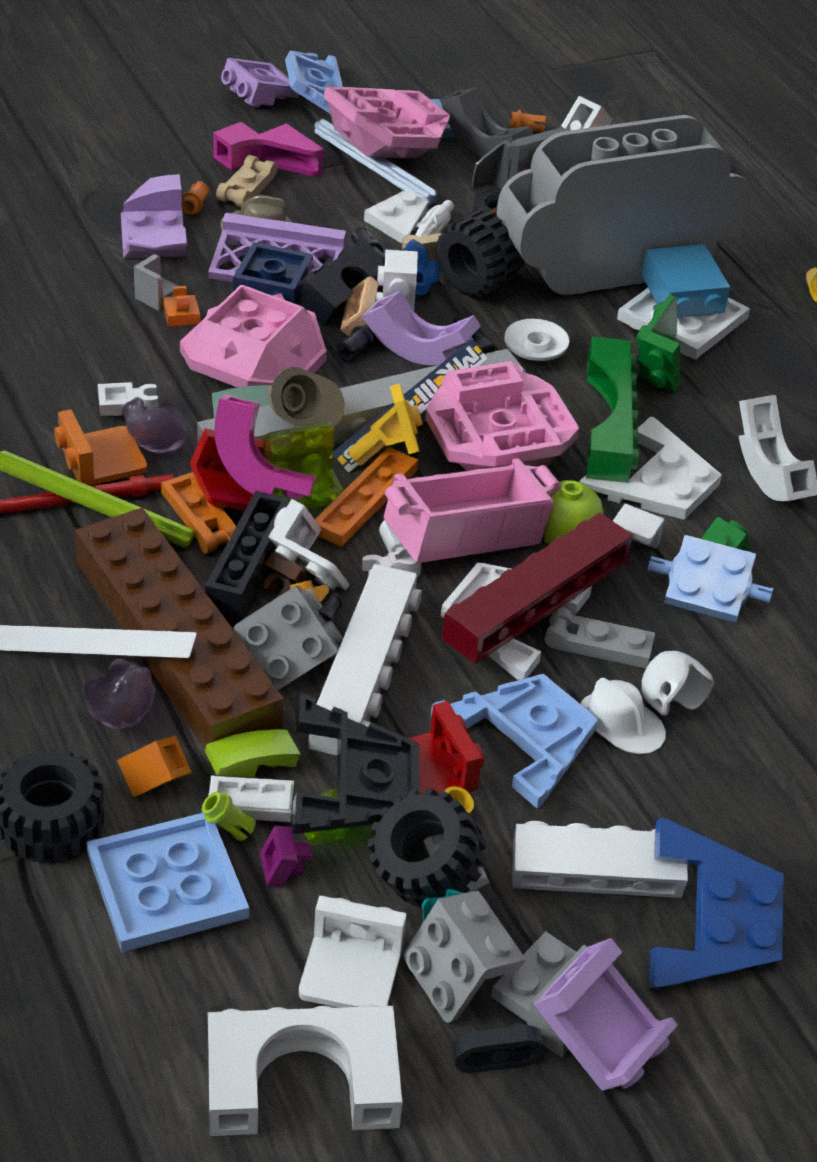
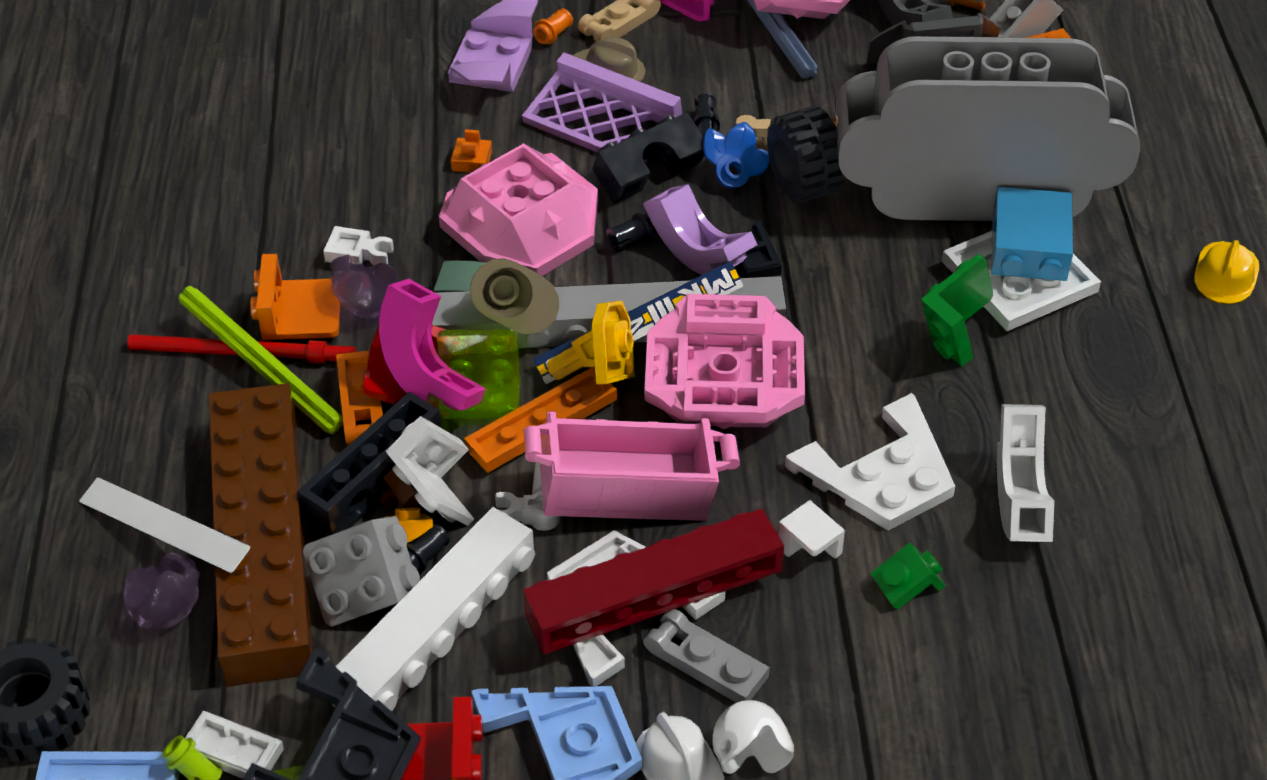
camera: 25 degrees right, 5 degrees up
orange panel [117,735,192,797] -> none
light grey panel [134,254,178,311] -> none
lime slope [204,729,301,778] -> none
dark blue plate [233,242,313,305] -> none
light nougat plate [341,276,378,336] -> none
white wing [364,189,428,243] -> none
white brick [376,250,418,311] -> none
white piece [415,200,454,237] -> none
white dish [504,319,569,361] -> none
lime cylinder [543,480,603,545] -> none
green arch [586,336,639,483] -> none
light blue plate [648,535,773,623] -> none

